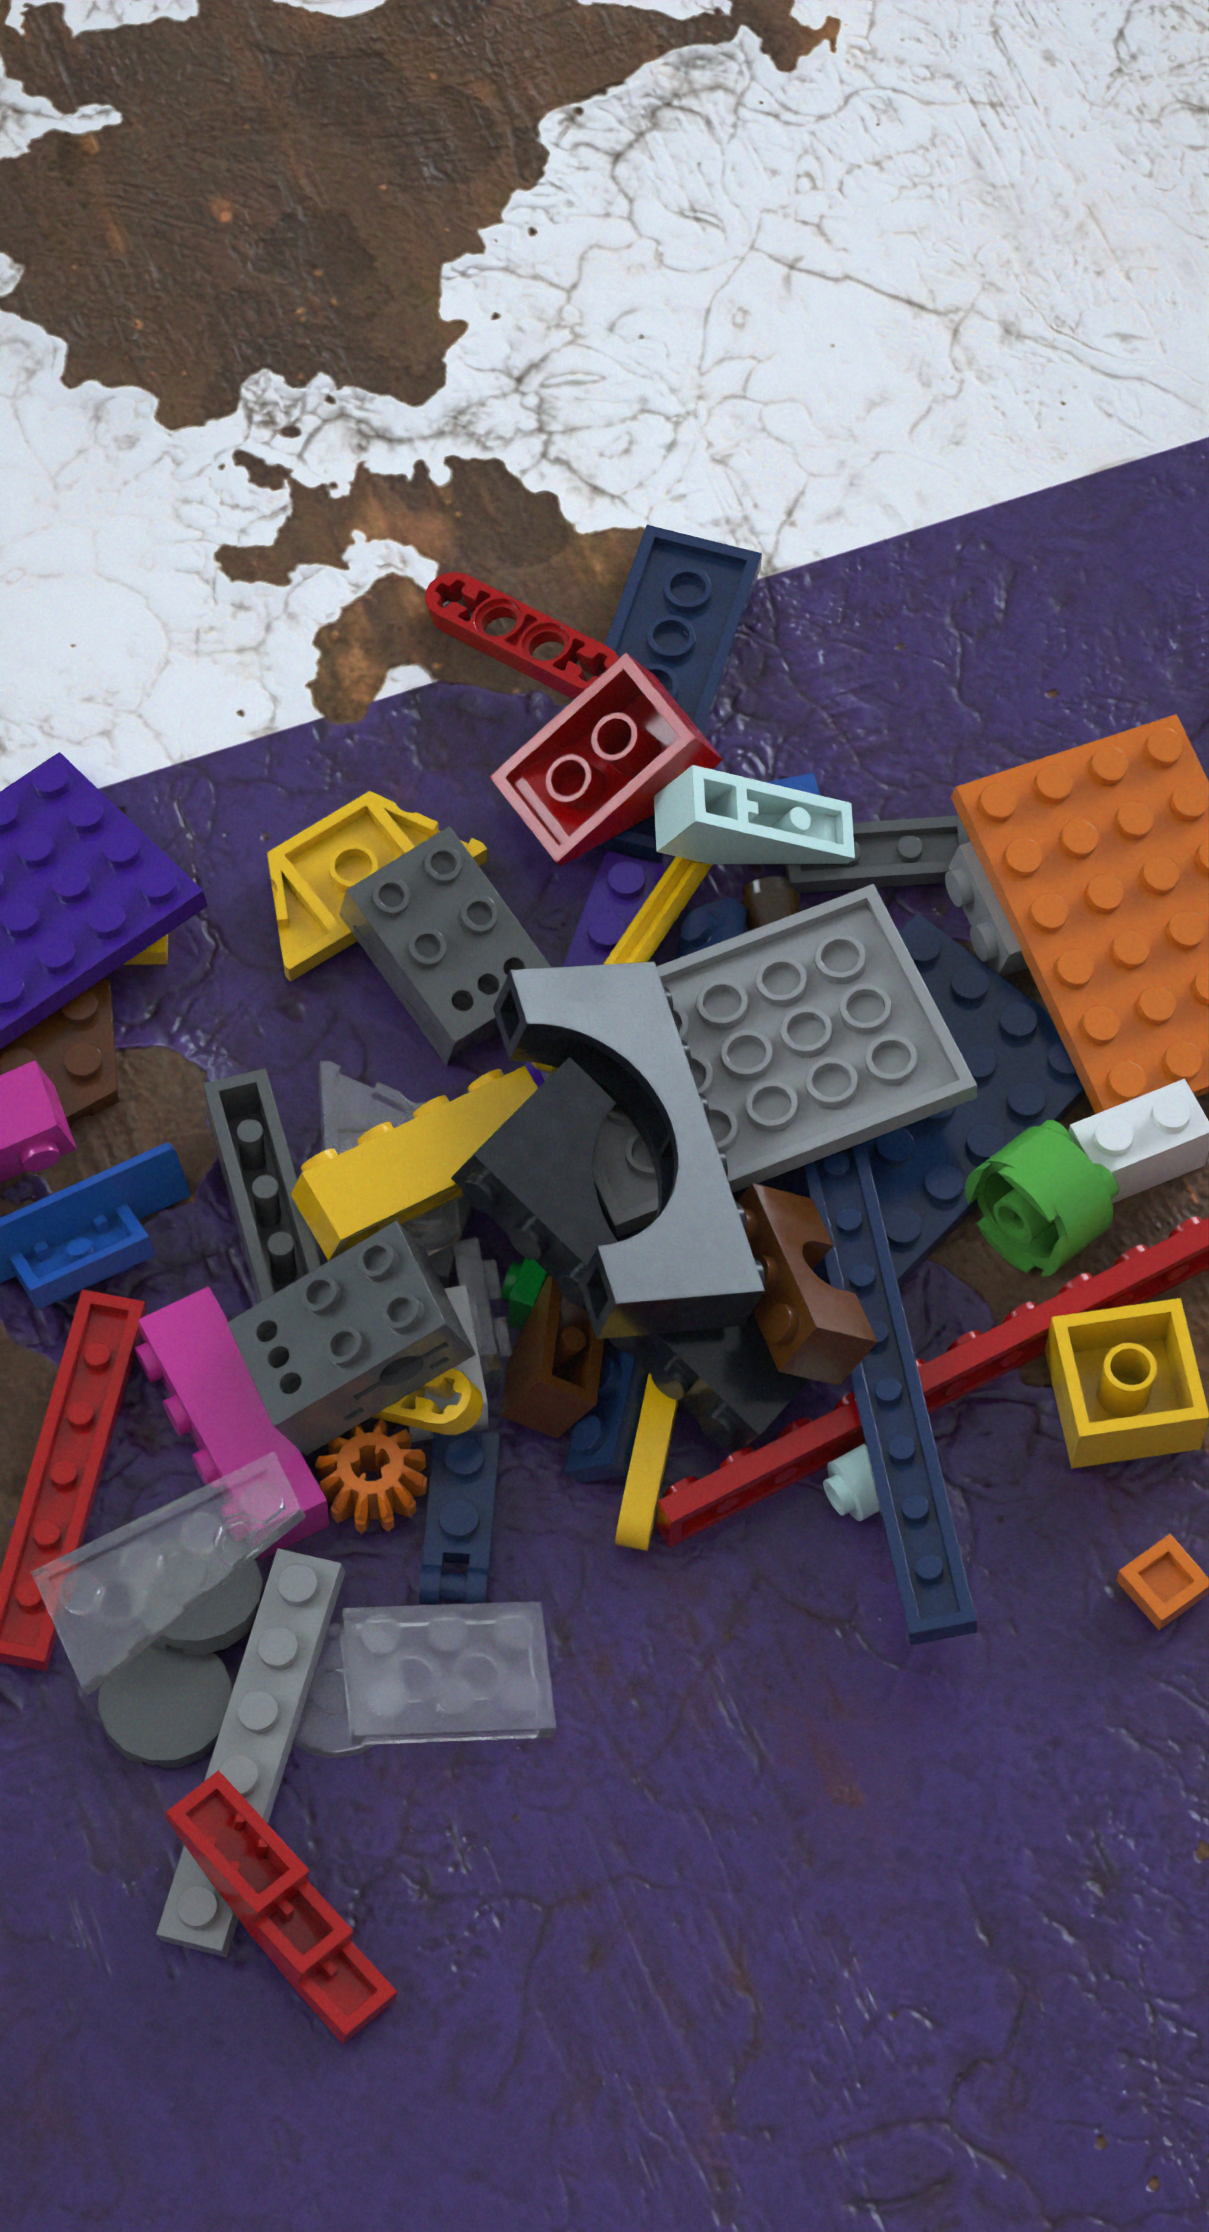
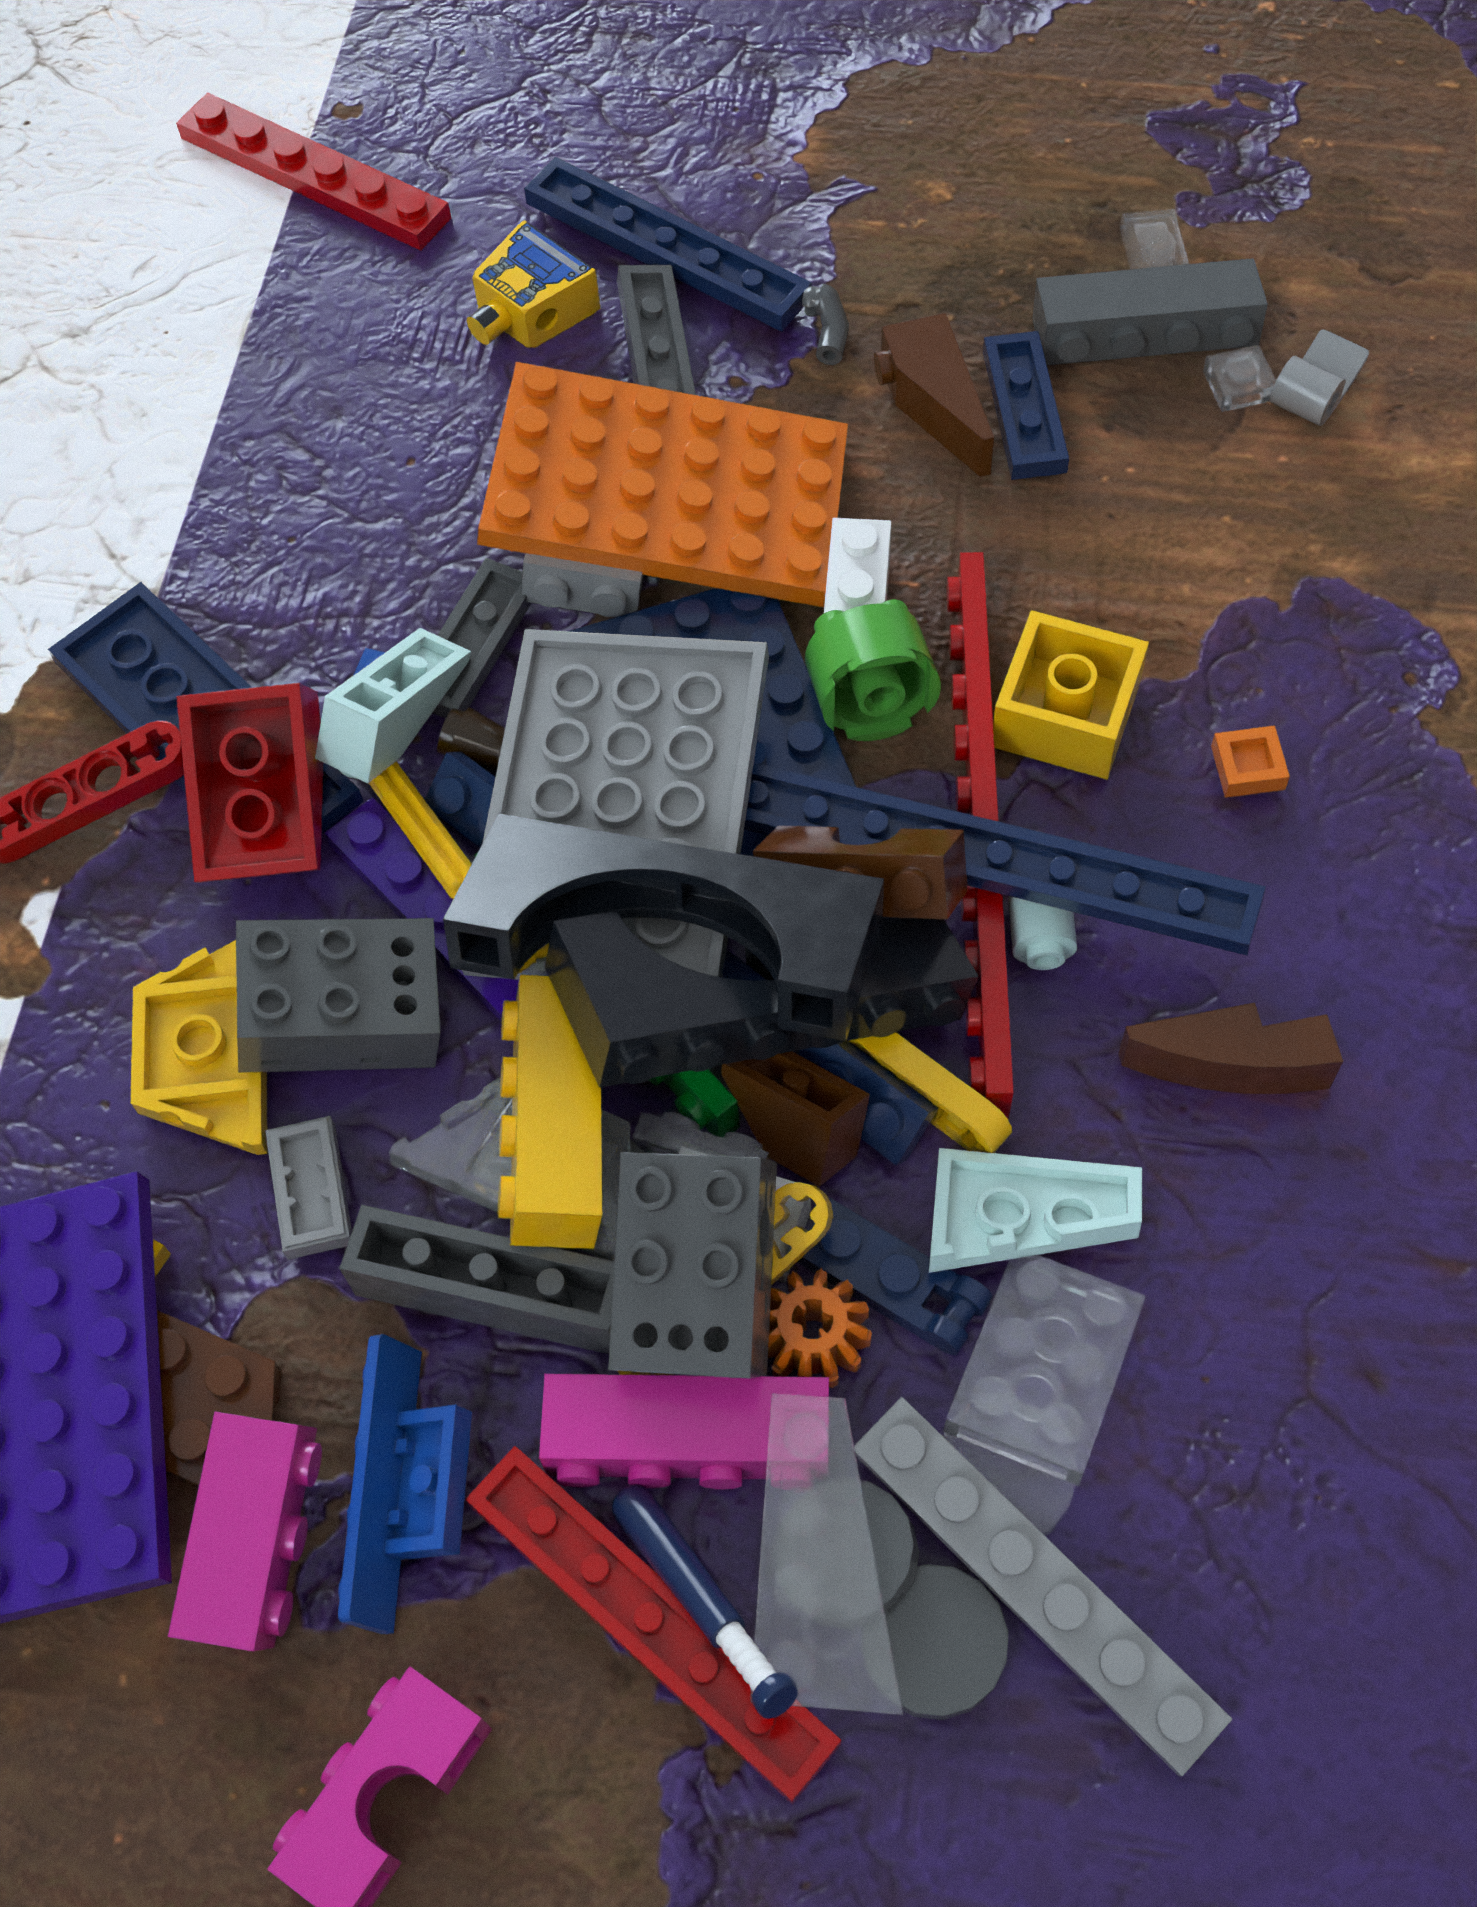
camera: 55 degrees left, 0 degrees up
red slope [165,1770,398,2044] -> none
none -> light grey plate [265,1116,352,1260]
none -> dark blue piece [612,1485,798,1719]
none -> light aqua wing [929,1148,1142,1273]
none -> reddish brown slope [1118,1003,1343,1094]

